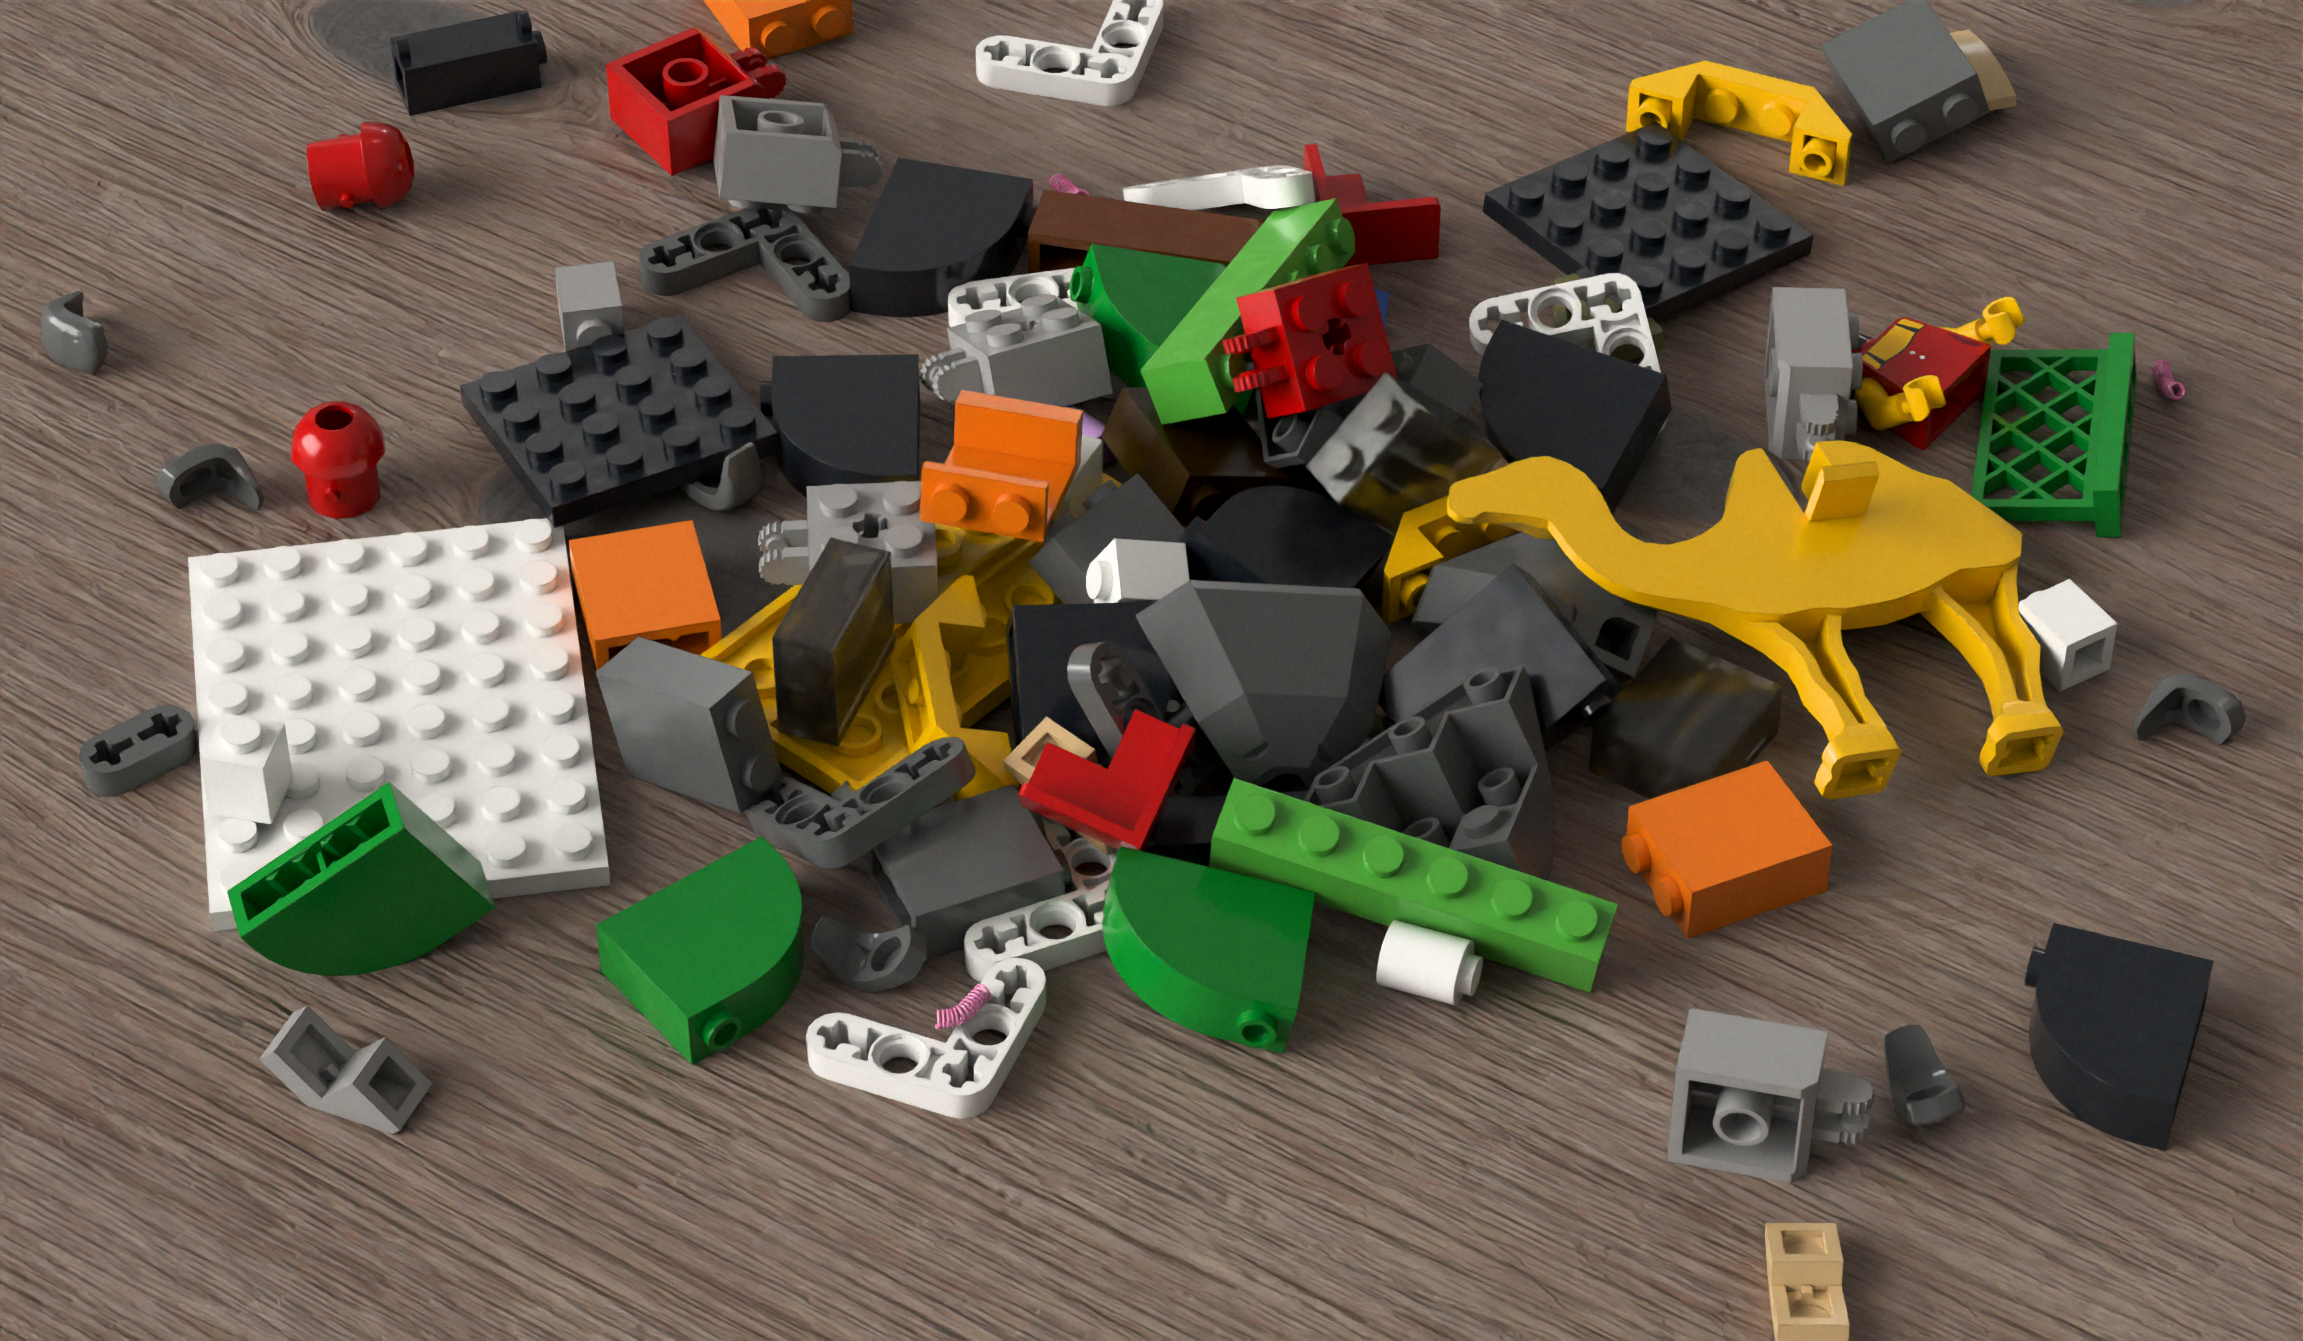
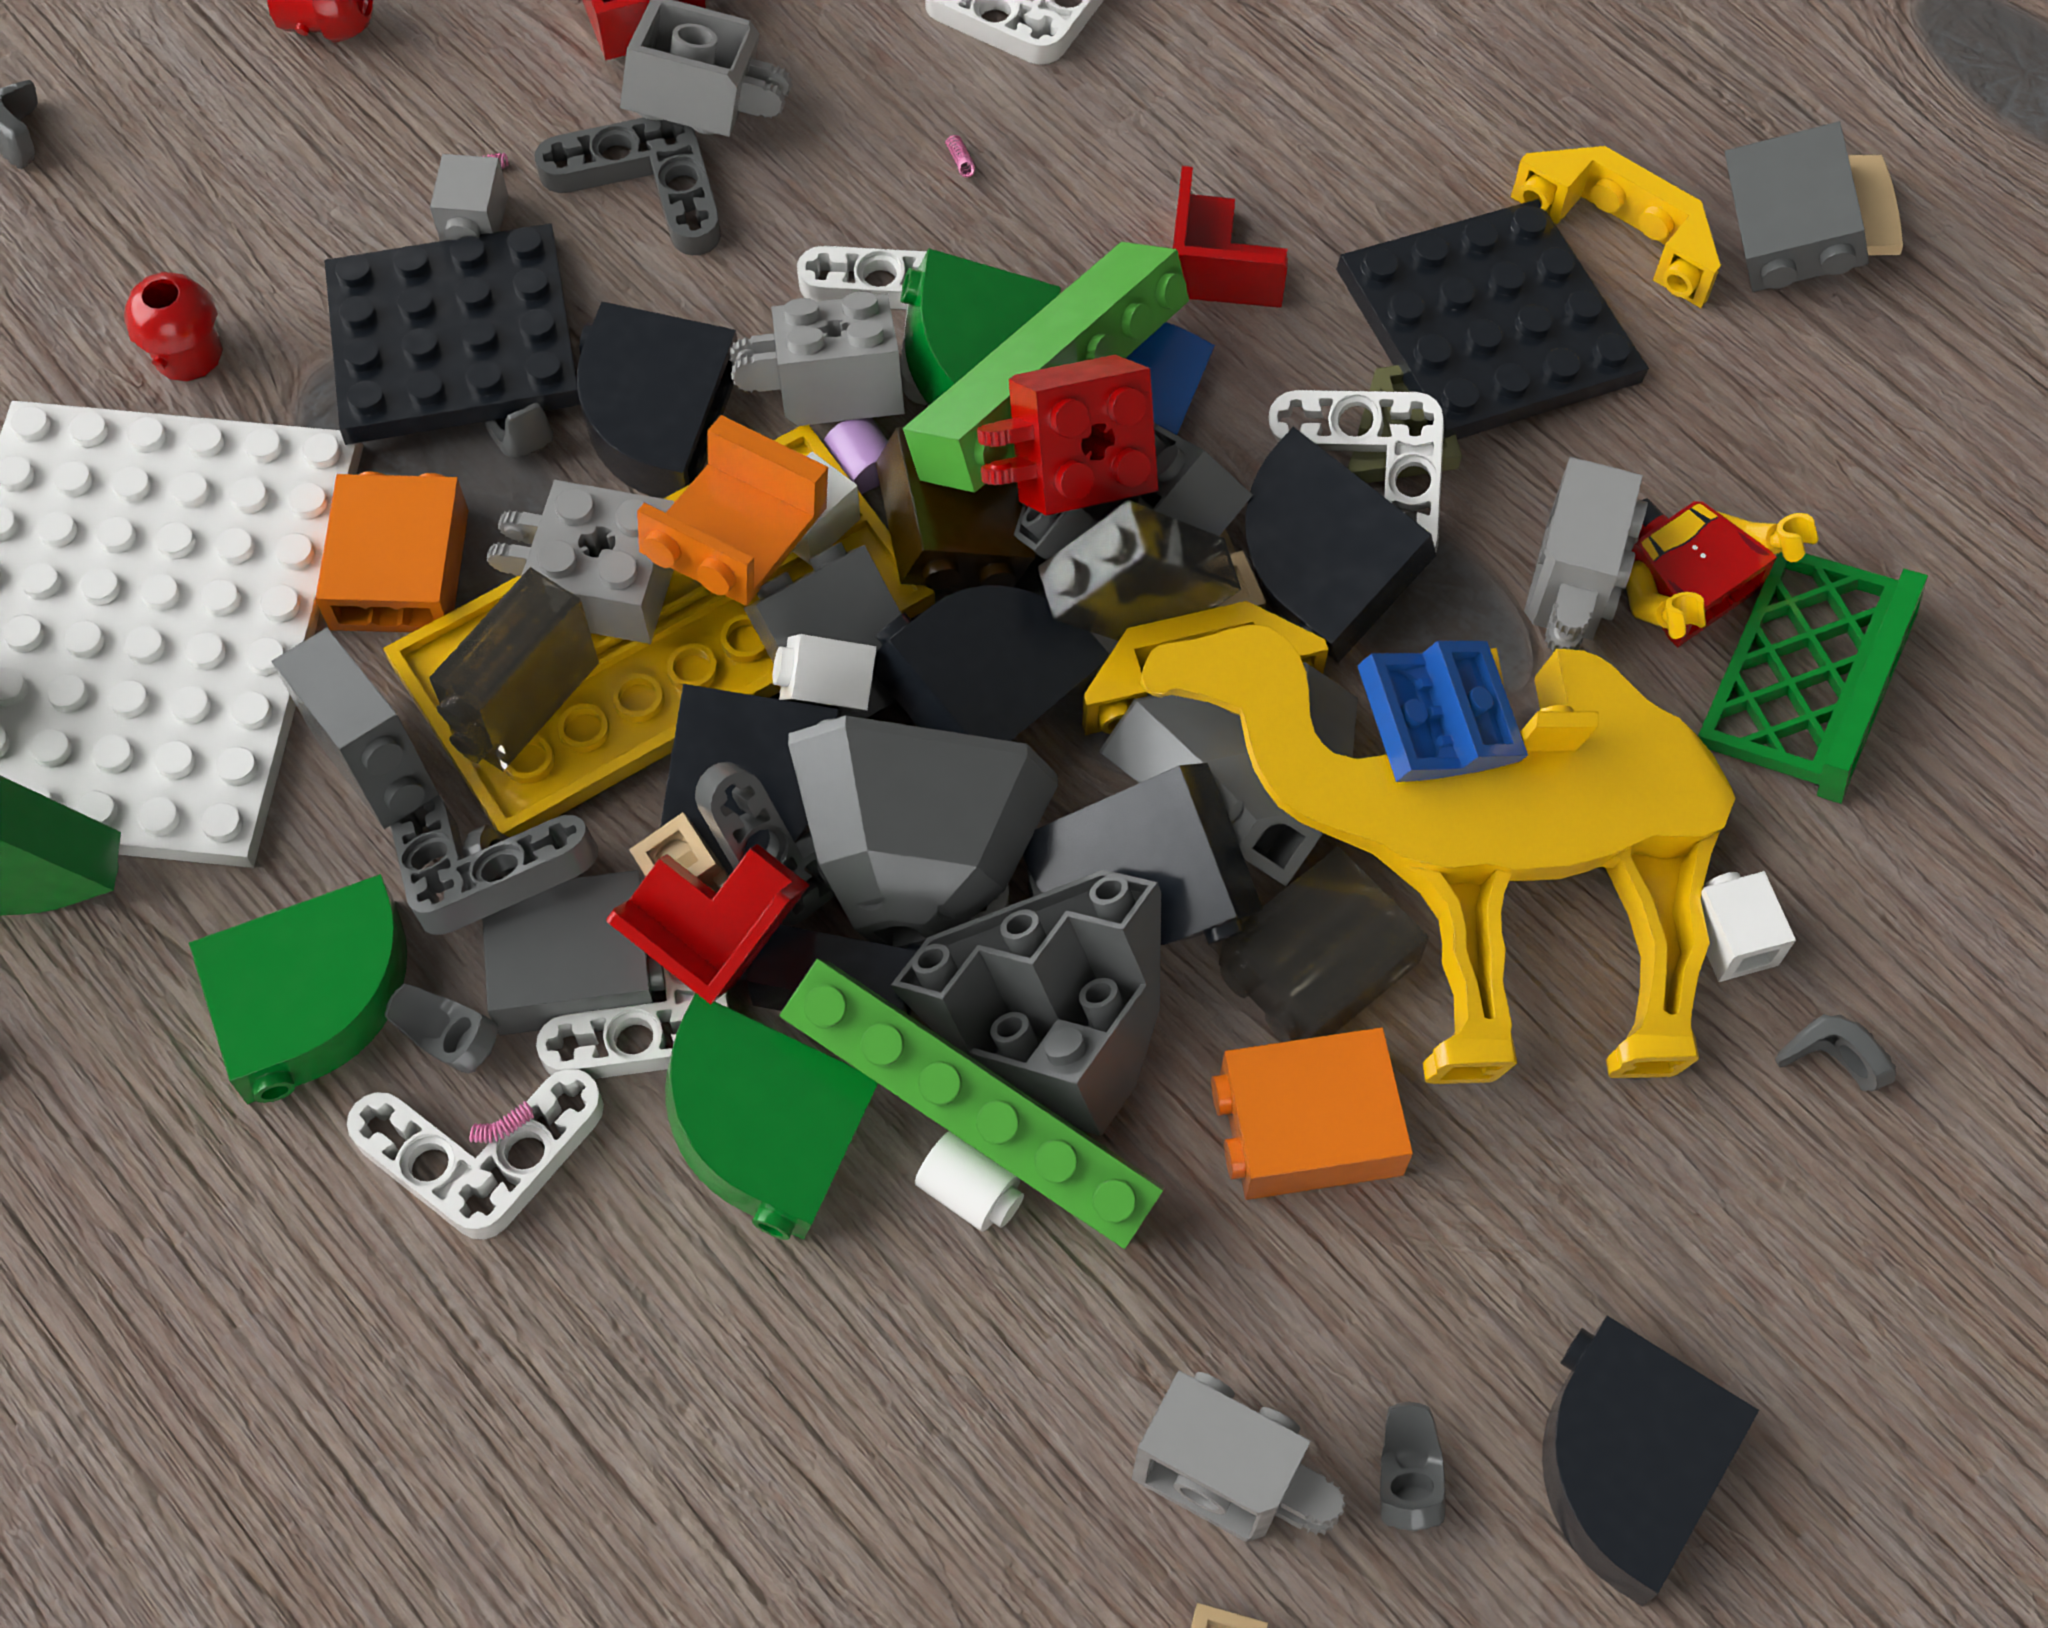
camera: 15 degrees right, 20 degrees up
dark grey hair [156,444,264,510] -> none
black brick [849,158,1038,317] -> none
yellow slope [890,575,1020,801] -> none
reddish brown brick [1028,190,1265,274] -> none
white beam [1123,165,1315,210] -> none
bright pink leg [2153,359,2185,400] -> none
none -> blue slope [1357,641,1528,782]

